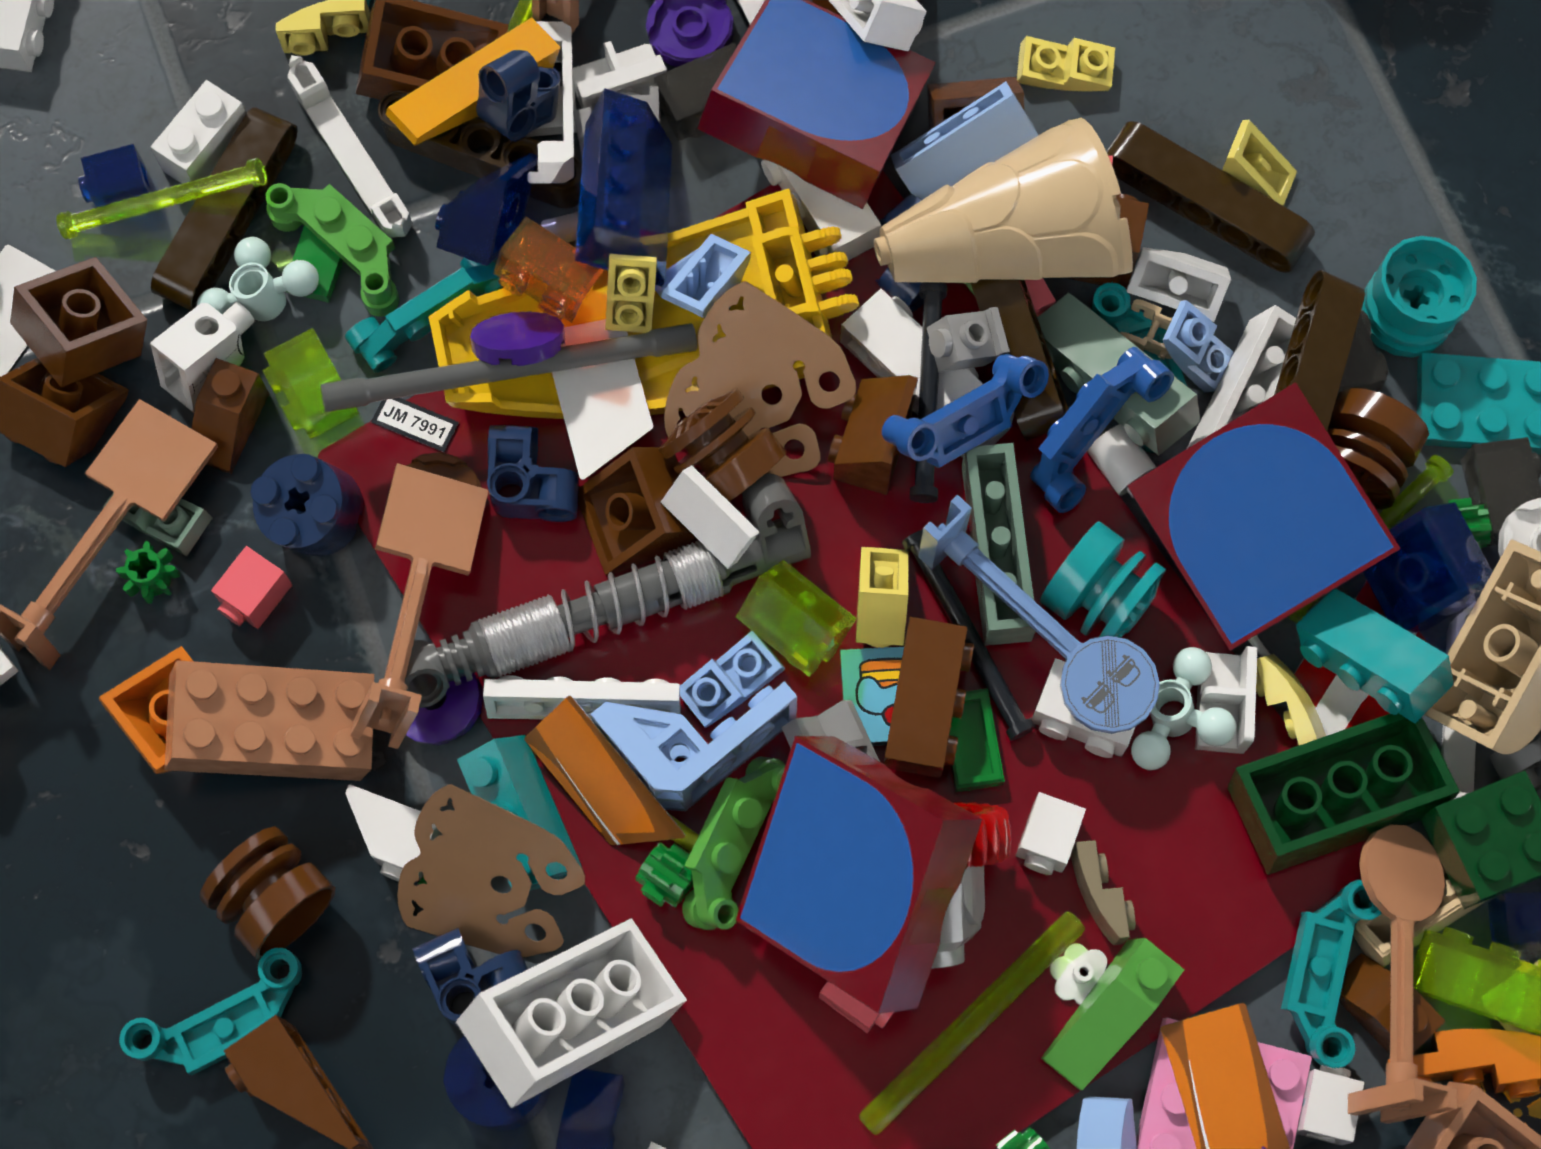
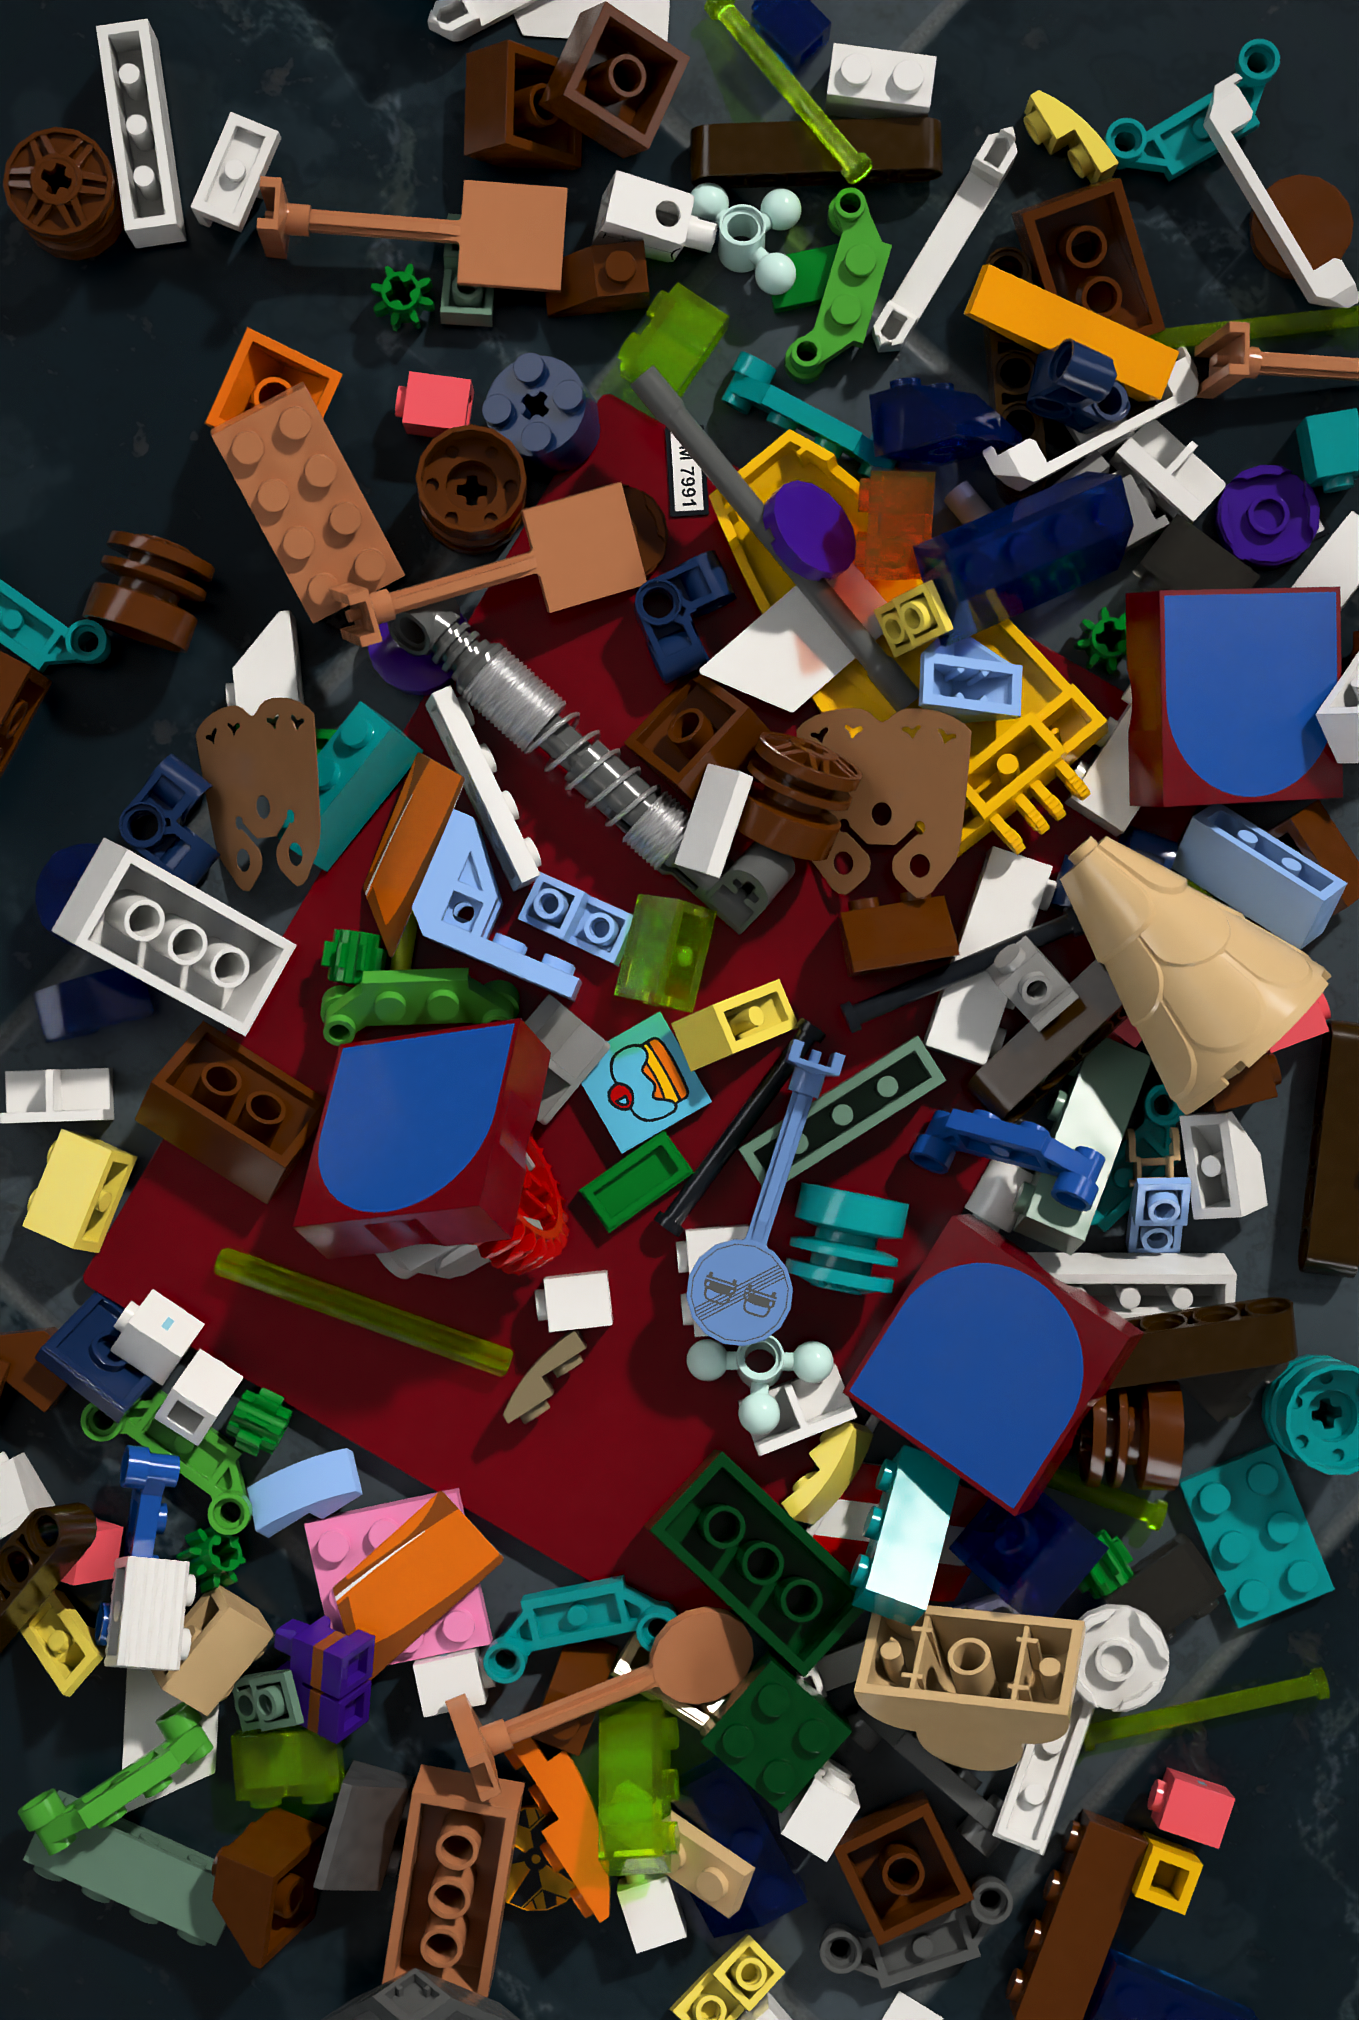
camera: 60 degrees right, 15 degrees up
blue plate [882,353,1049,468] -> none
reddish brown brick [883,617,974,778] -> none
bright green slope [1041,938,1184,1090] -> none
white plant [1050,944,1107,1005] -> none
none -> reddish brown slope [134,1021,326,1204]
none -> reddish brown wheel [416,424,527,555]
none -> green gear [1074,607,1127,674]

